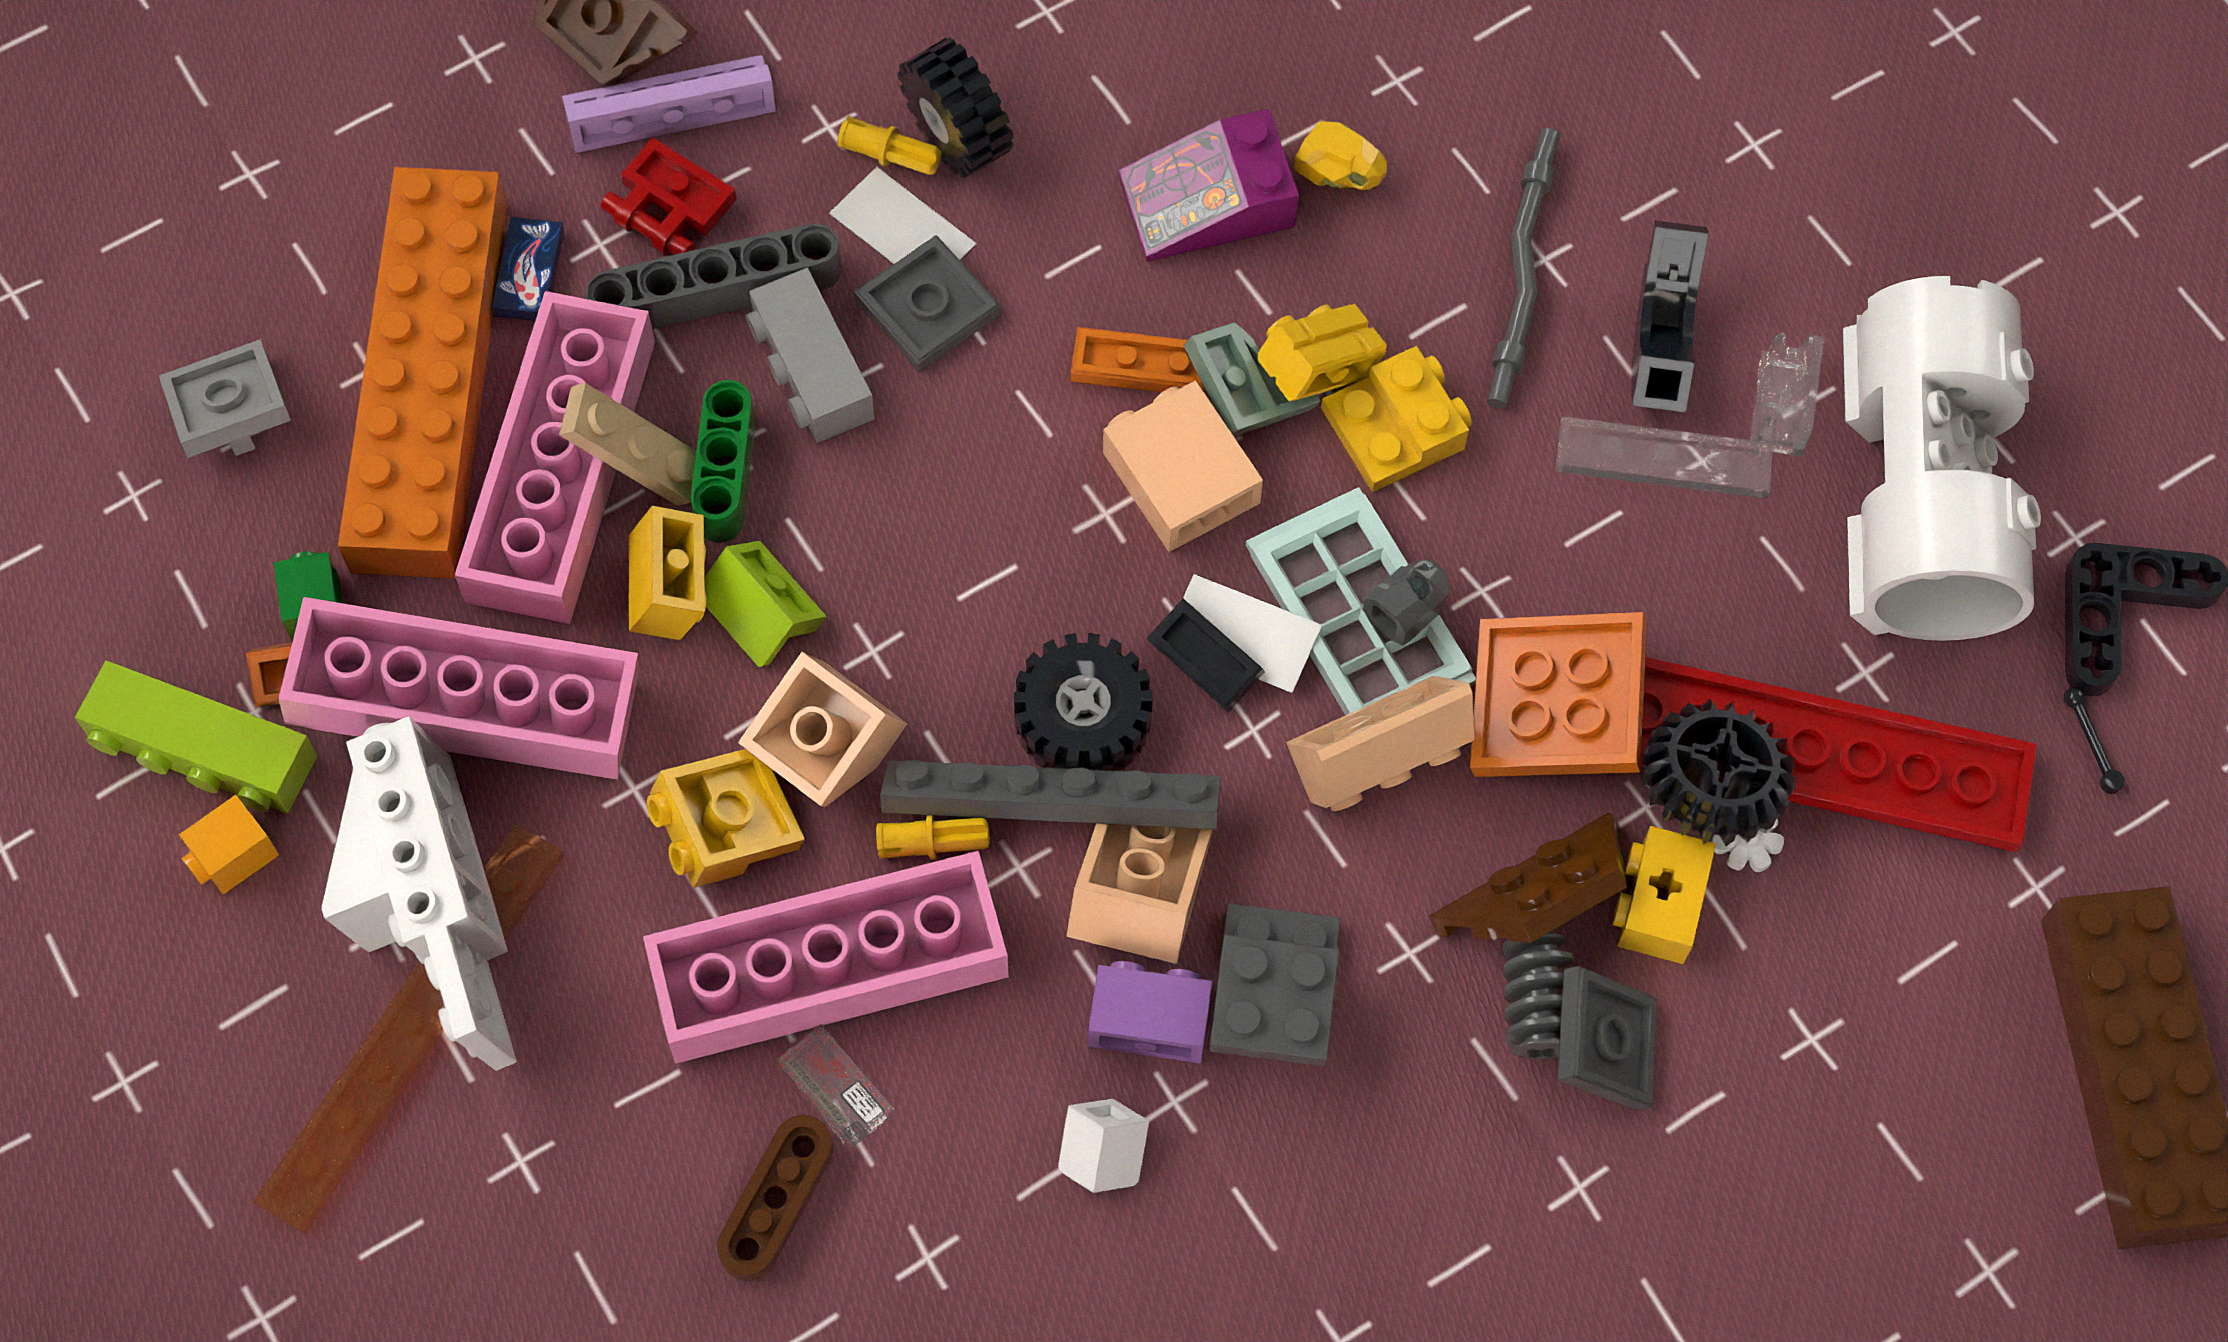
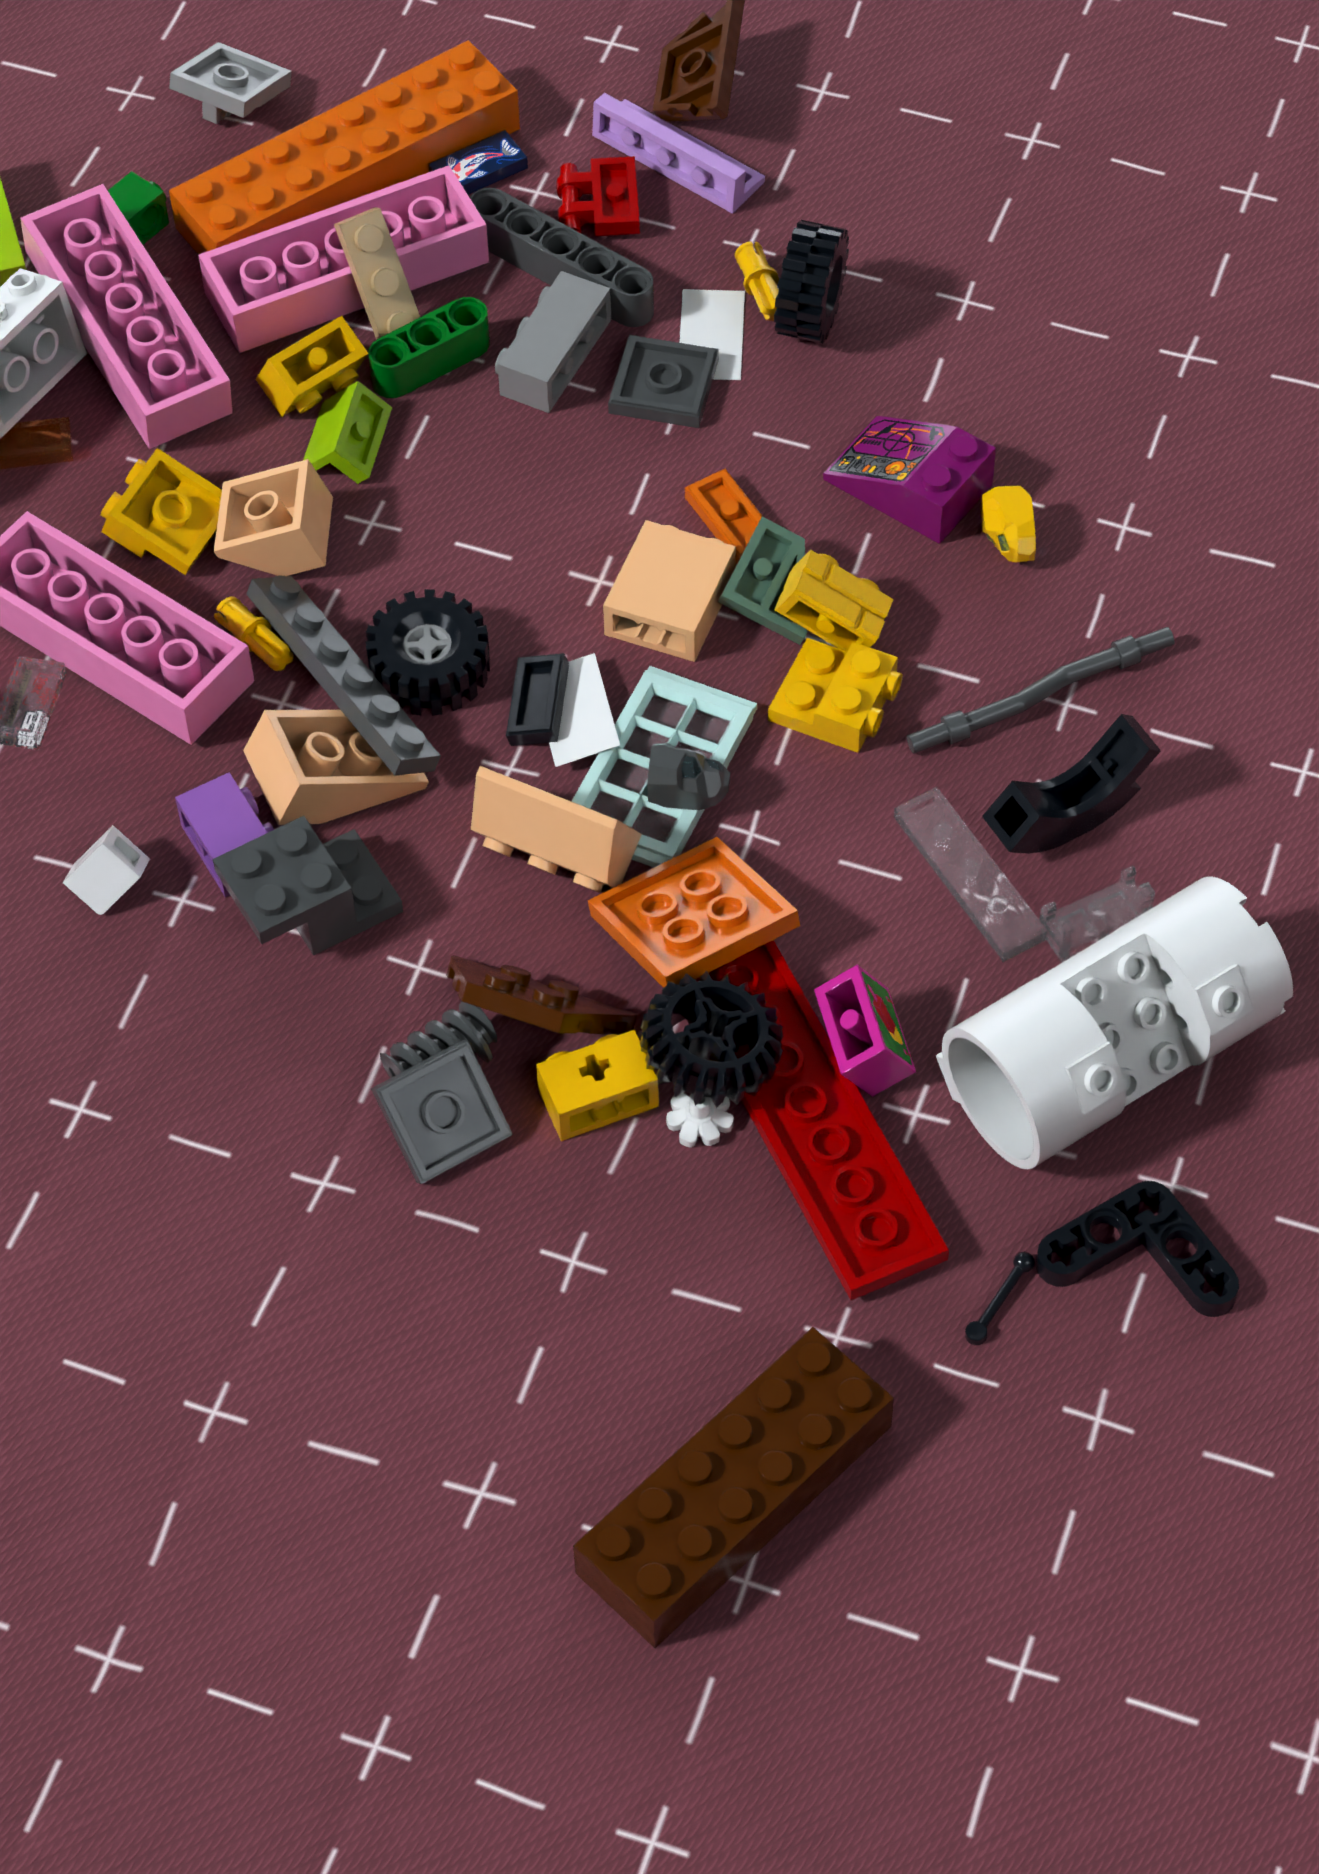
camera: 55 degrees right, 10 degrees down
none -> dark pink brick [814,965,916,1097]

